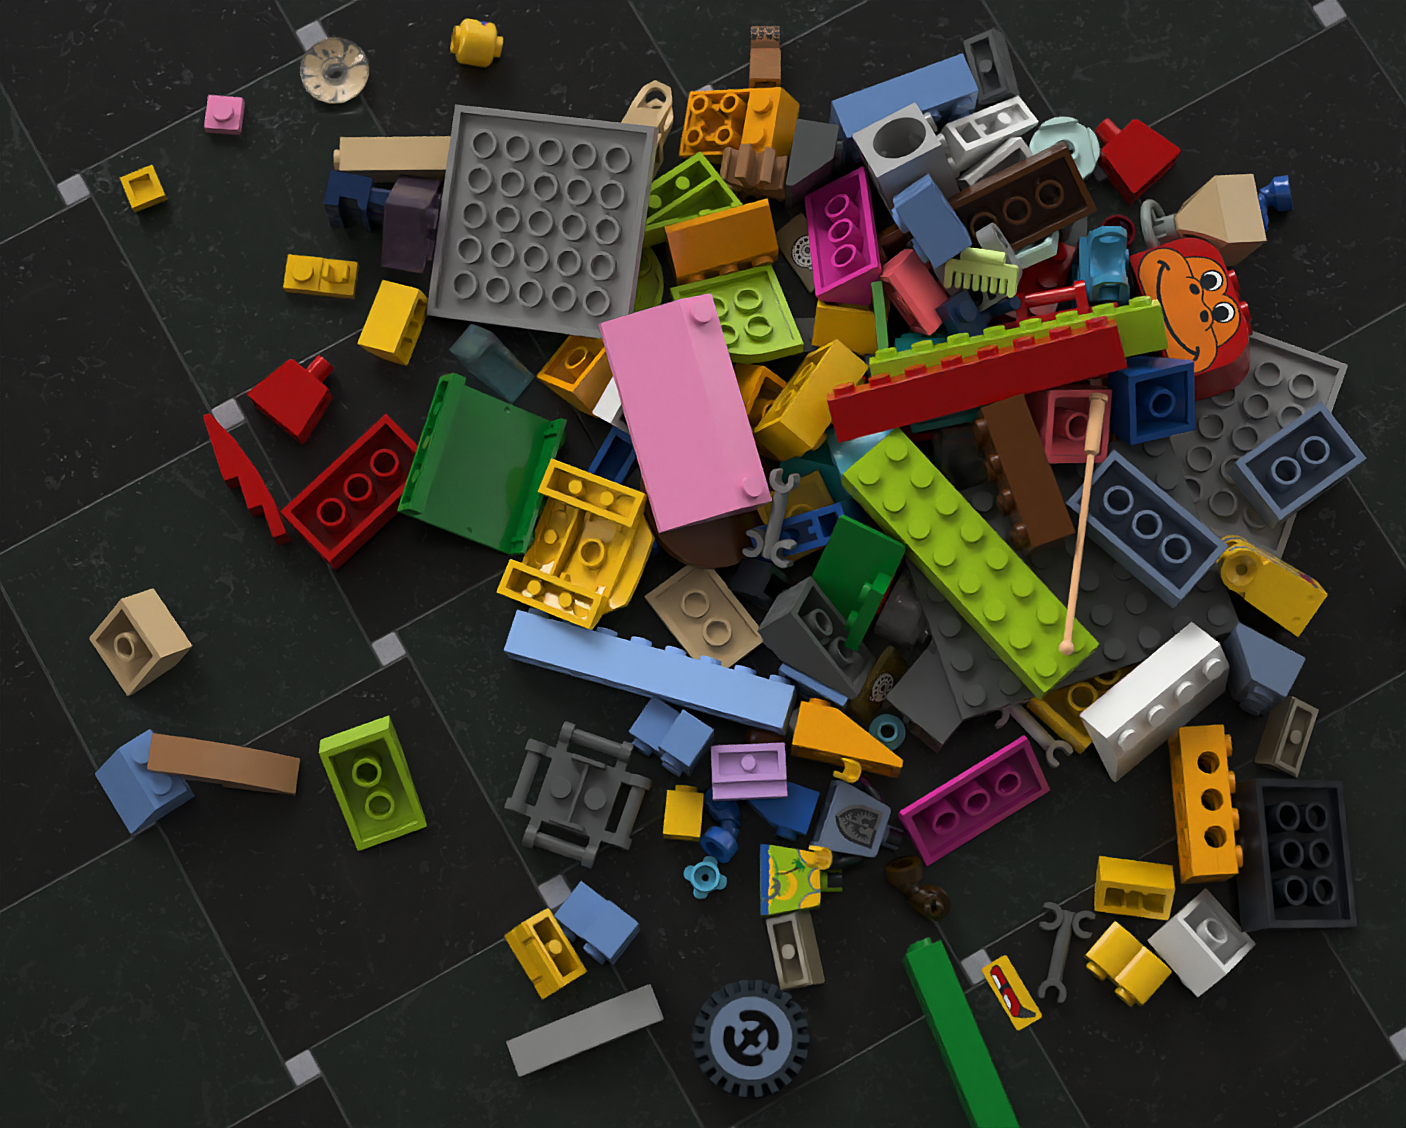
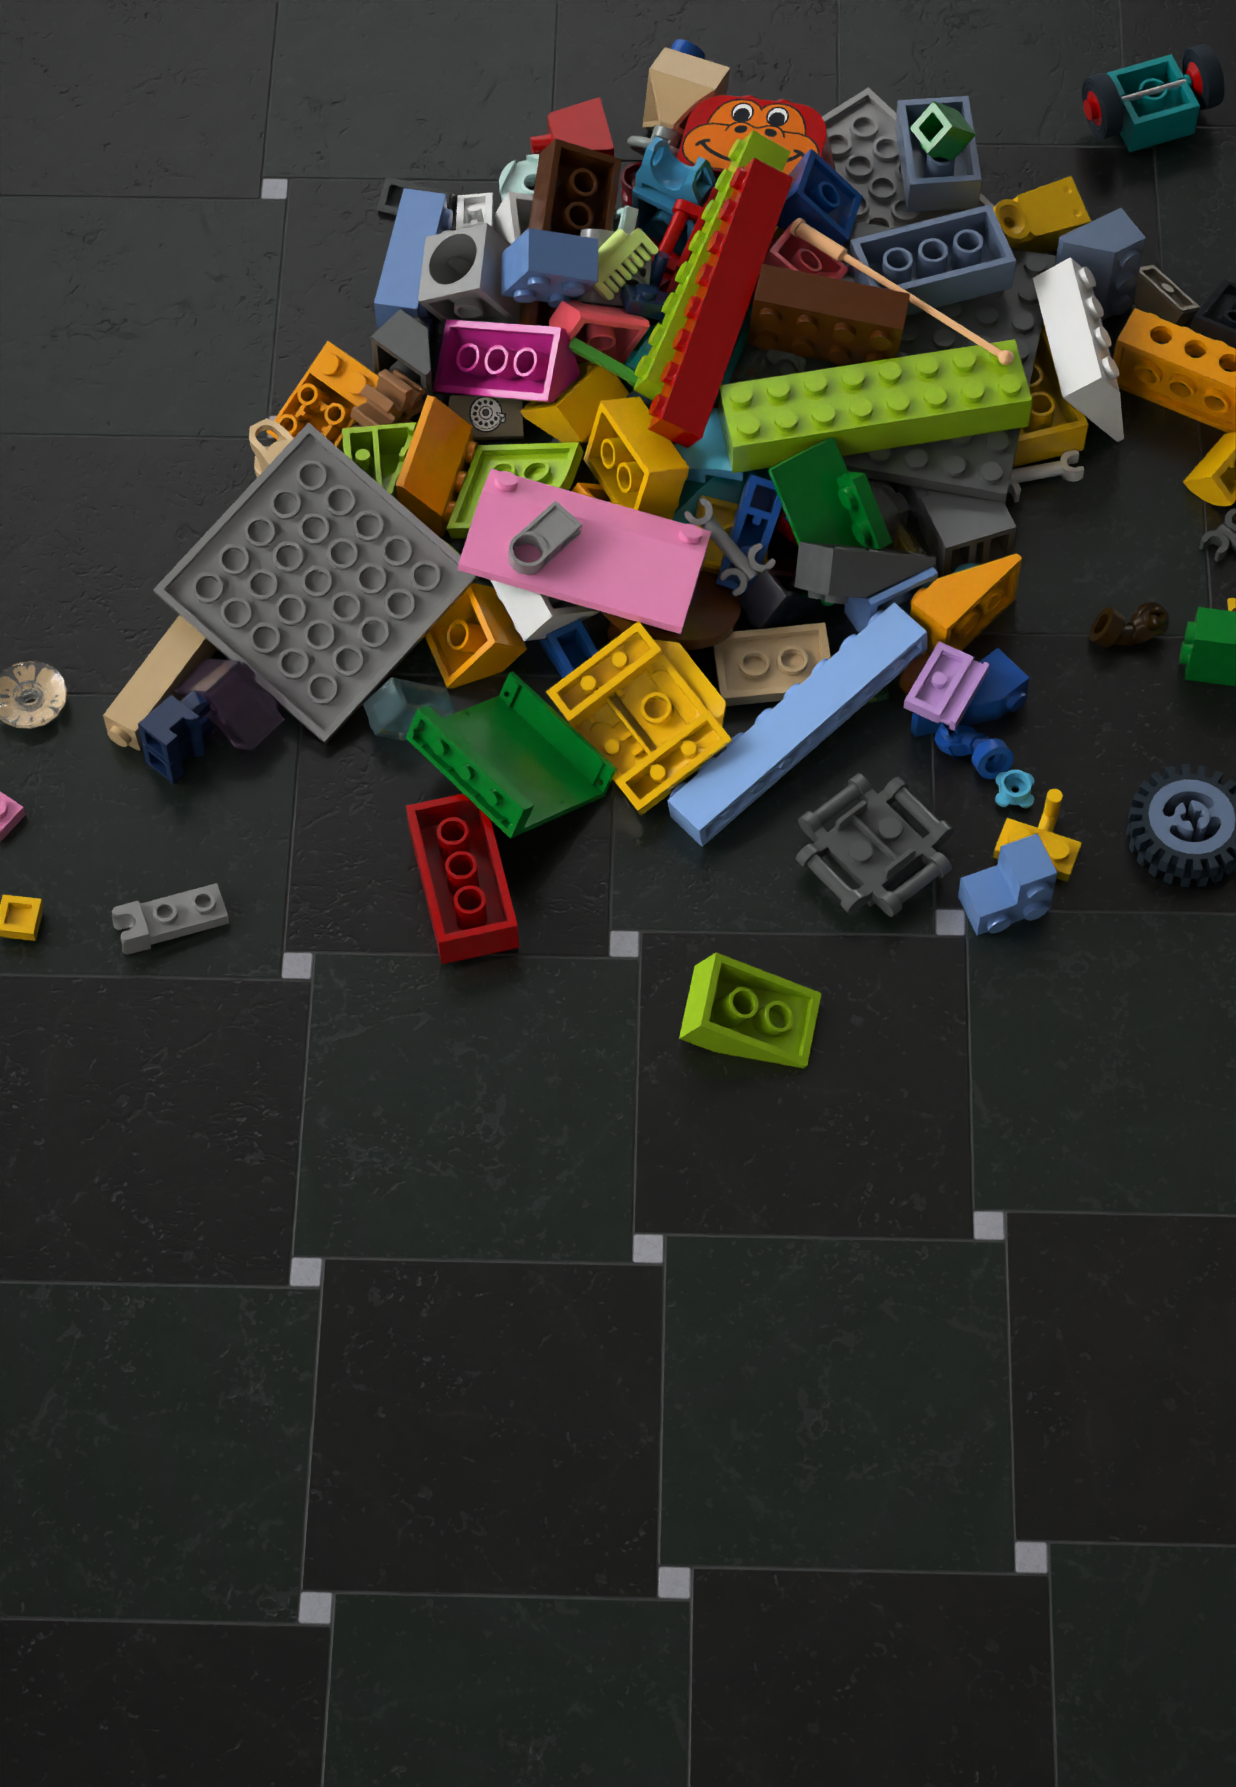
camera: 60 degrees left, 15 degrees down
tan slope [89,588,192,696] -> none
medium blue slope [95,729,195,835] -> none
medium nougat slope [147,733,300,795] -> none
red slope [203,413,292,546] -> none
red torso [247,355,334,445] -> none
yellow plate [283,254,359,299] -> none
yellow brick [357,280,428,366] -> none
yellow head [451,19,503,67] -> none
yellow brick [504,908,587,1000] -> none
light grey slope [506,984,664,1077] -> none
medium blue brick [628,696,714,777] -> none
yellow brick [663,785,704,842] -> none
medium nougat leg [749,26,781,89] -> none
torso [760,844,842,918] -> none
dark tan slope [765,911,825,992] -> none
torso [806,757,903,871] -> none
dark pink slope [896,735,1050,866] -> none
none -> light grey plate [112,883,229,955]
none -> light grey piece [508,501,582,575]
none -> green brick [910,101,976,161]
none -> yellow plate [993,789,1082,882]

